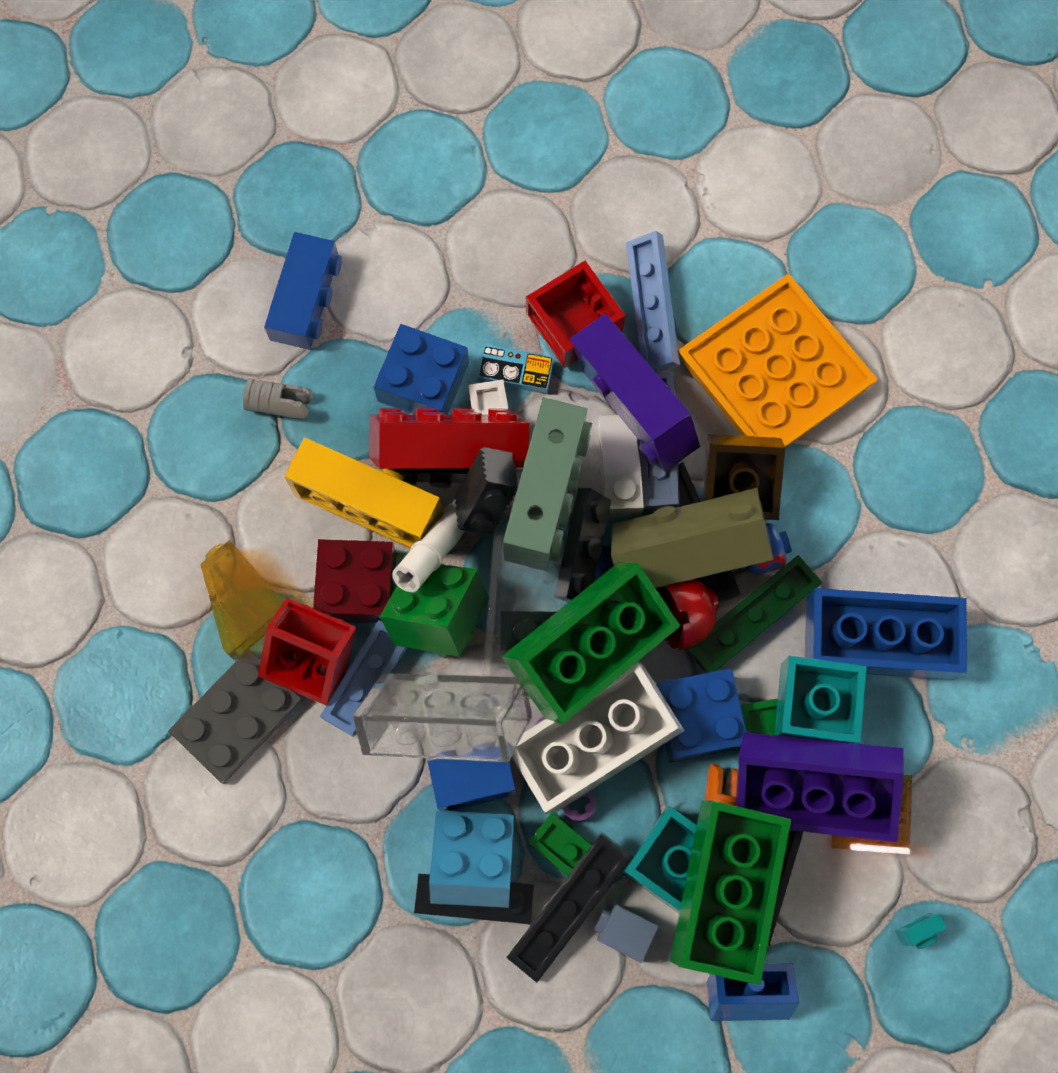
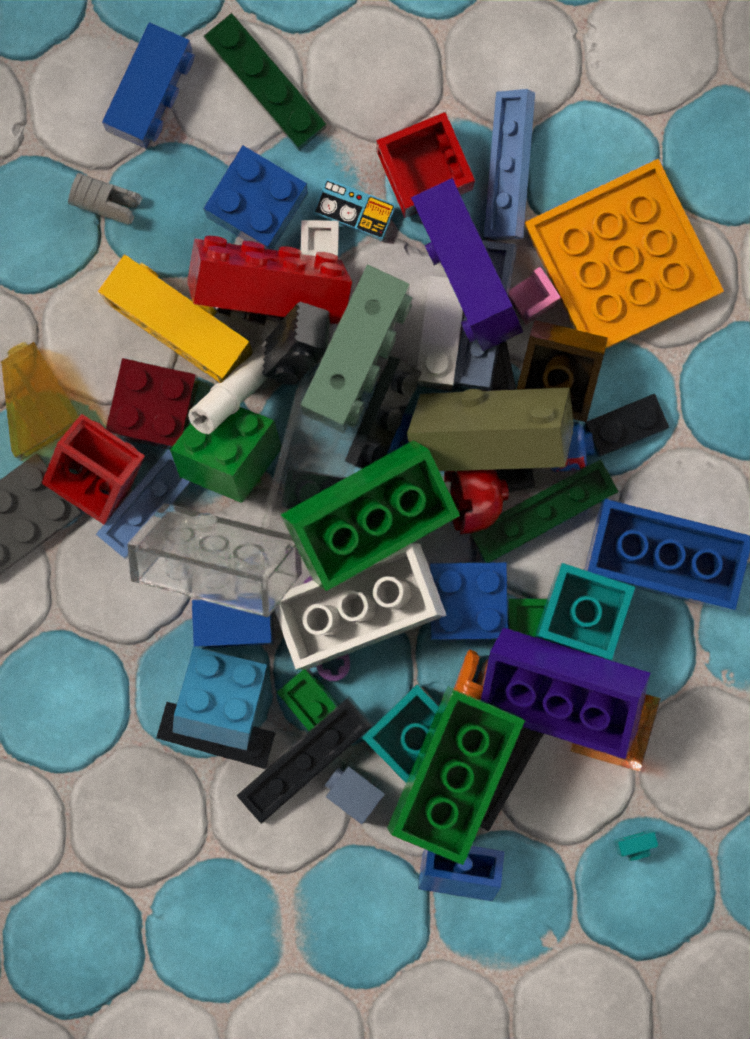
camera: 10 degrees right, 10 degrees up
none -> dark green plate [203,13,327,151]
none -> bright pink panel [508,267,561,325]
none -> black plate [584,393,669,457]

